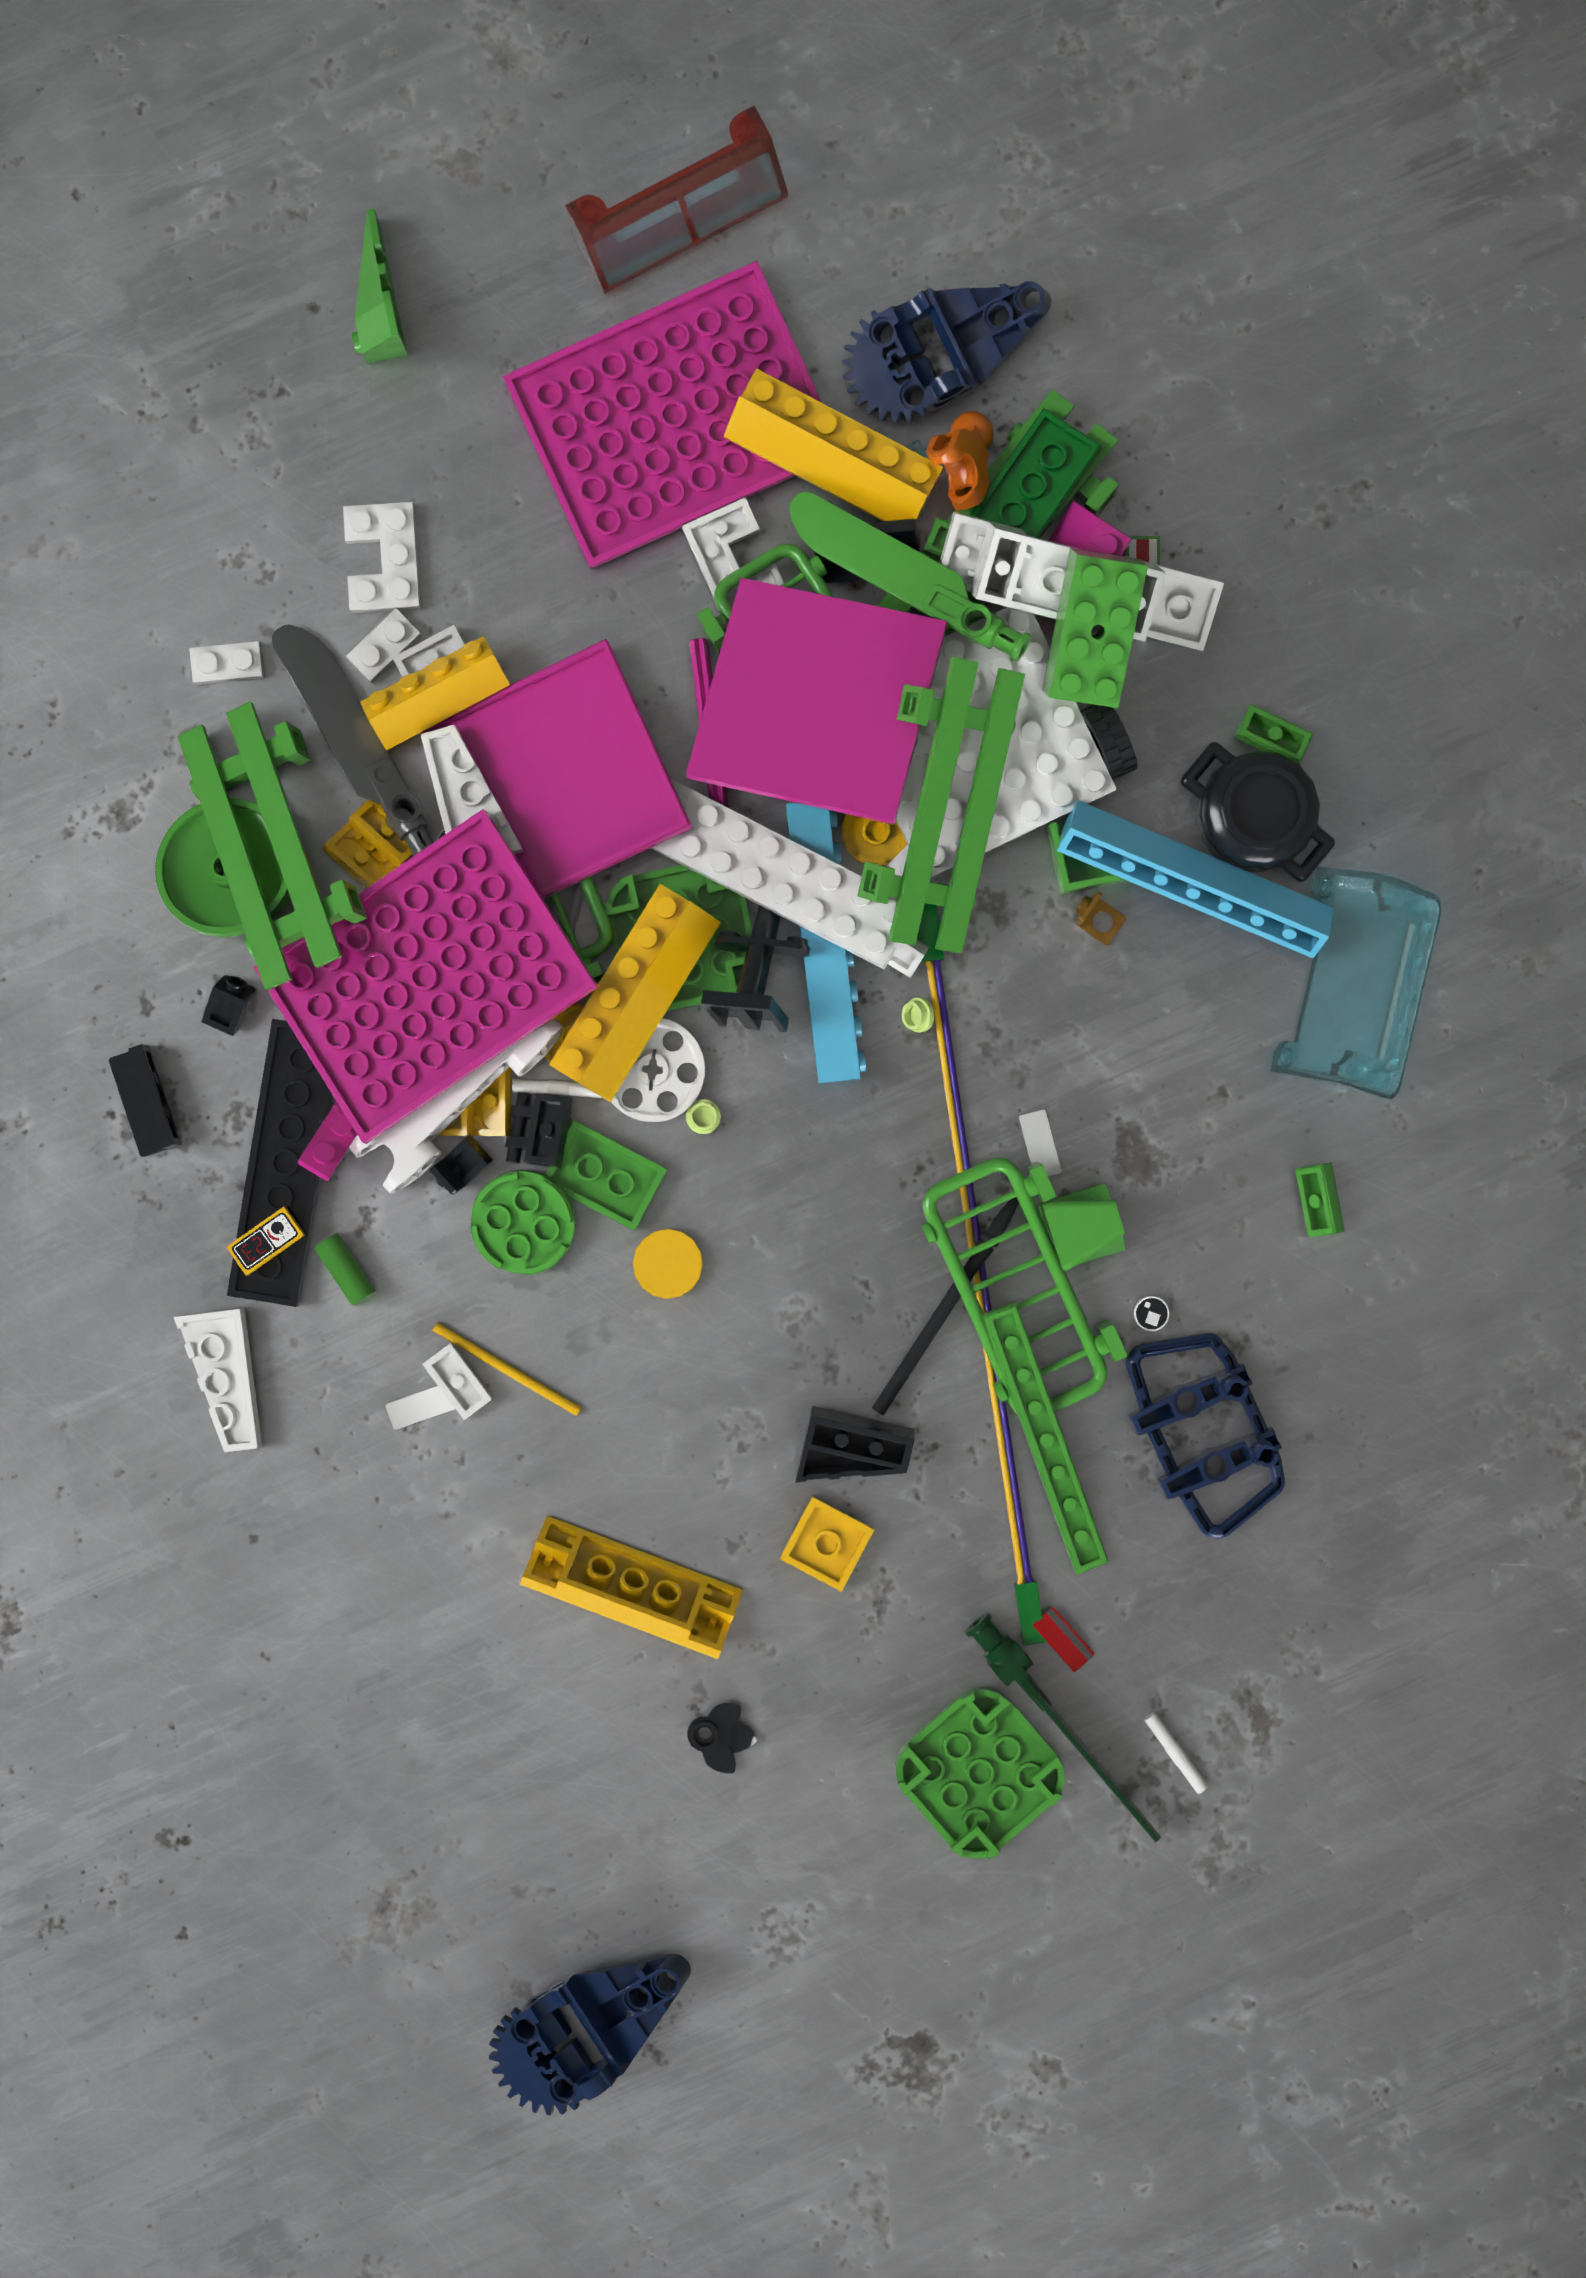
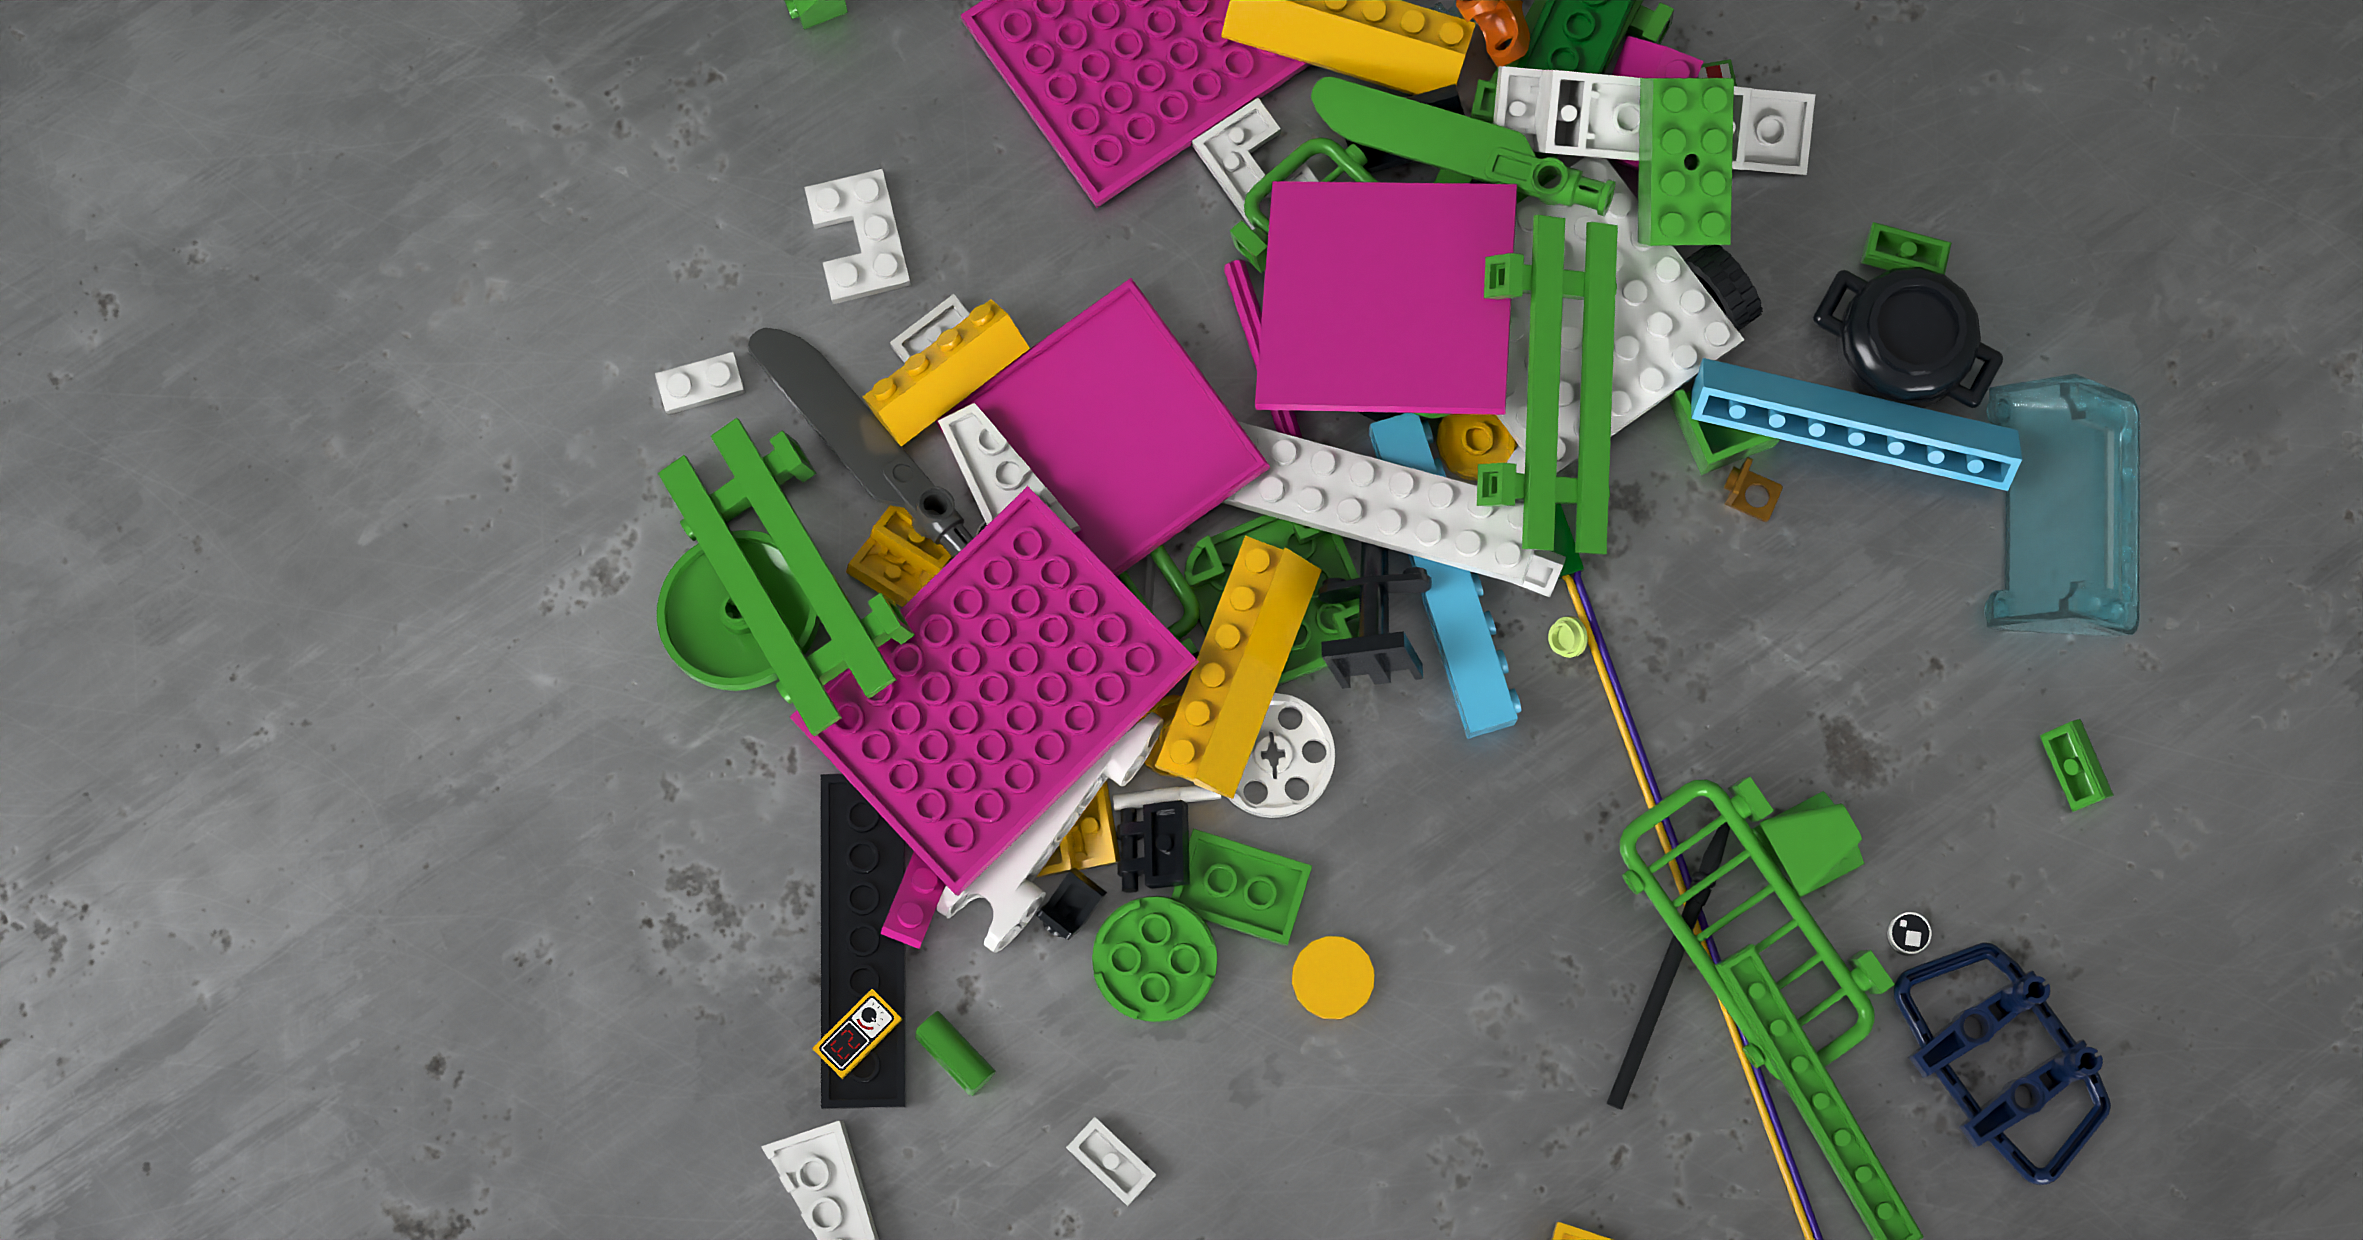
camera: 15 degrees left, 10 degrees down
black panel [109,1044,182,1157] -> none
black bracket [201,975,256,1036] -> none
white plate [346,608,422,683] -> none
white sticker [386,1386,455,1430] -> none
yellow axle [432,1322,582,1416] -> none
yellowish green plate [686,1099,721,1134] -> none
black wedge [795,1406,915,1483] -> none
white sticker [1019,1109,1062,1177] -> none

